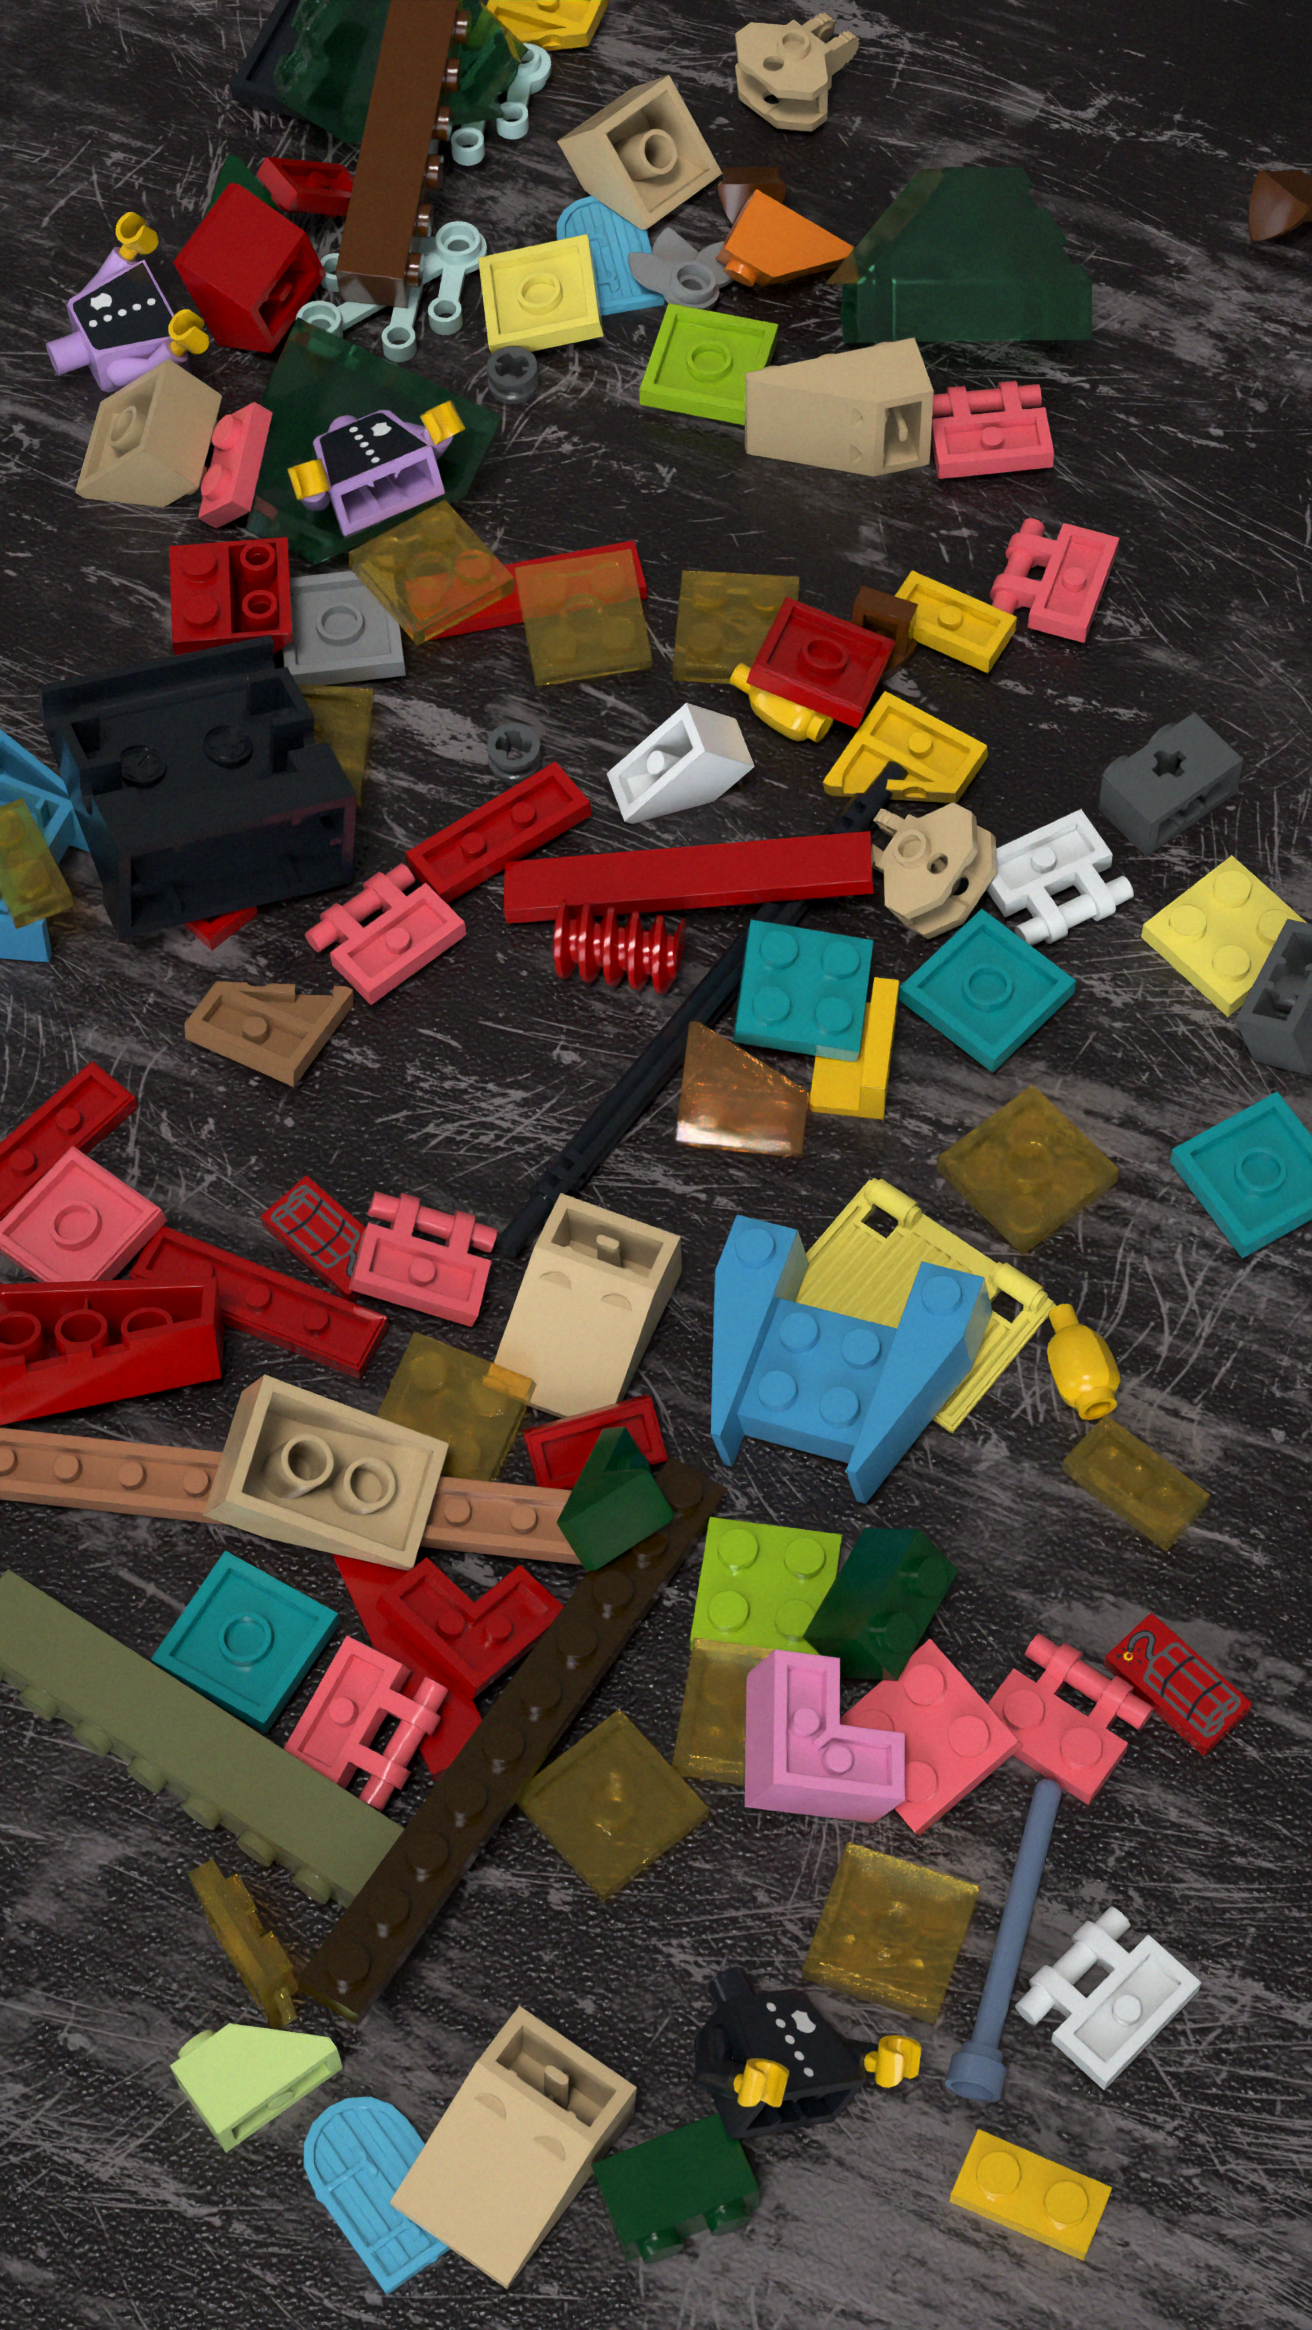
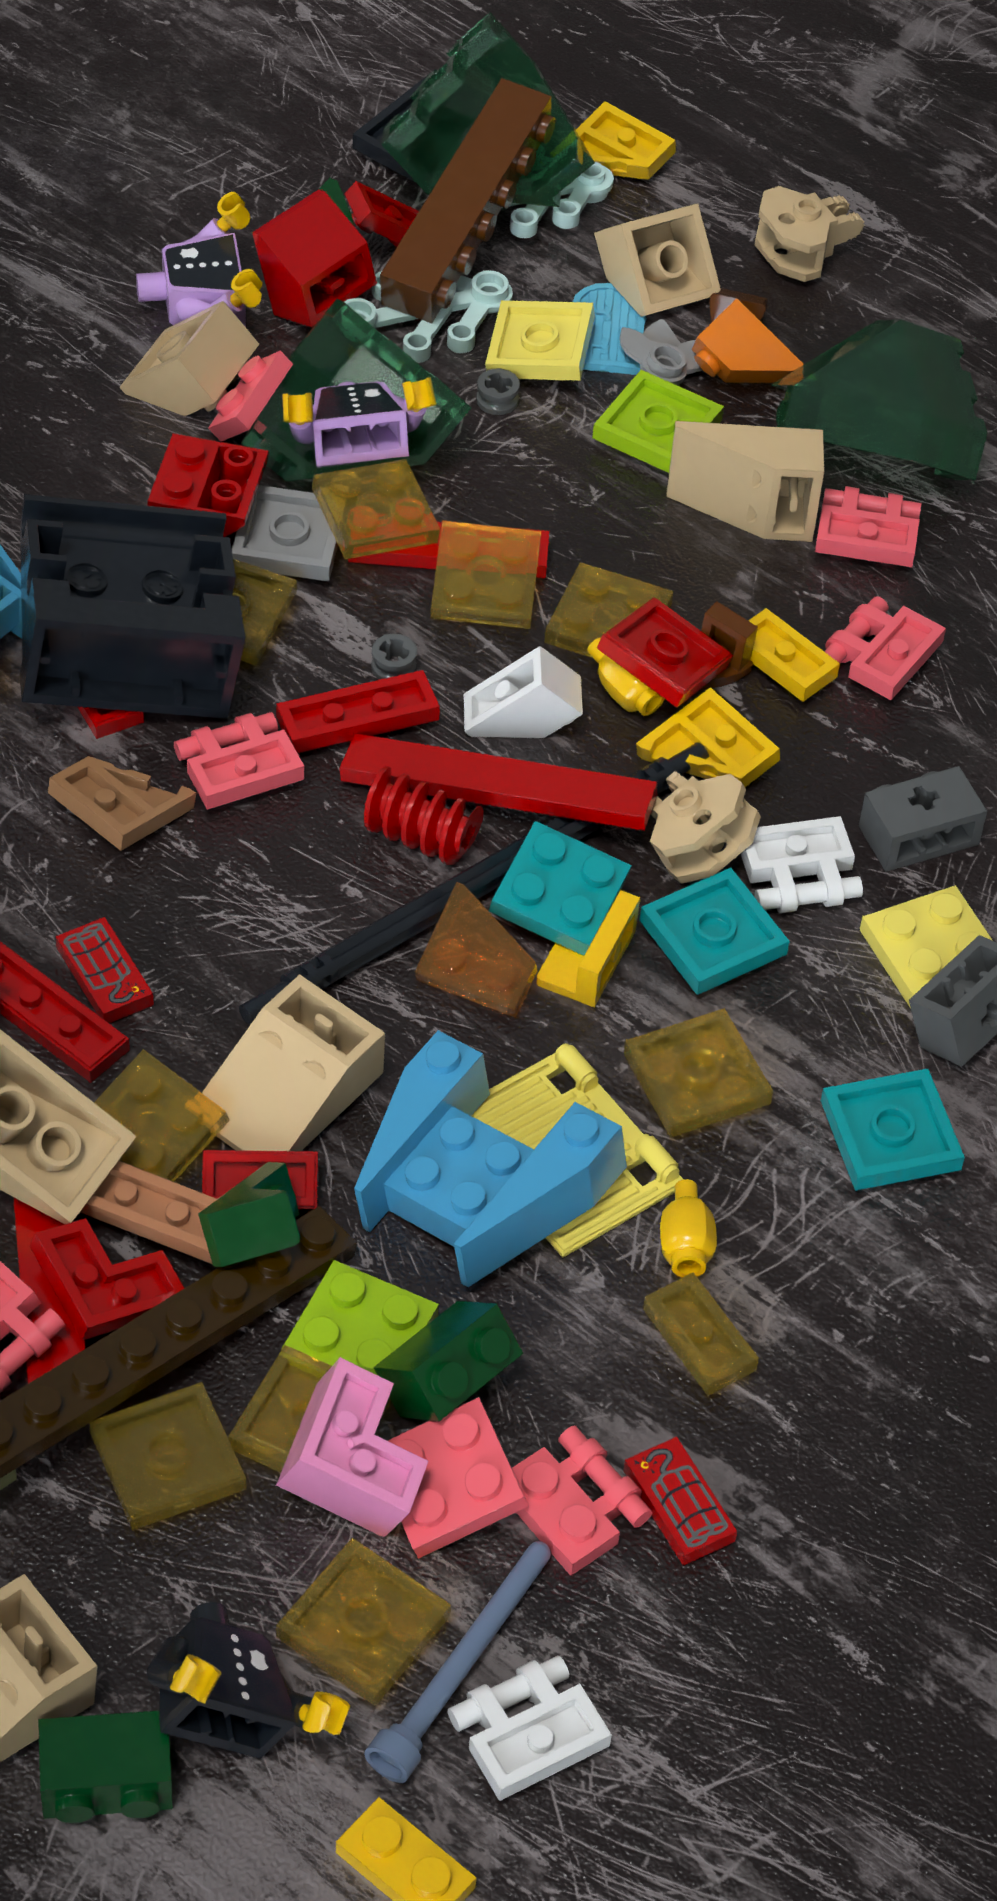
camera: 10 degrees right, 10 degrees down
coral plate [348,1191,498,1327] -> none

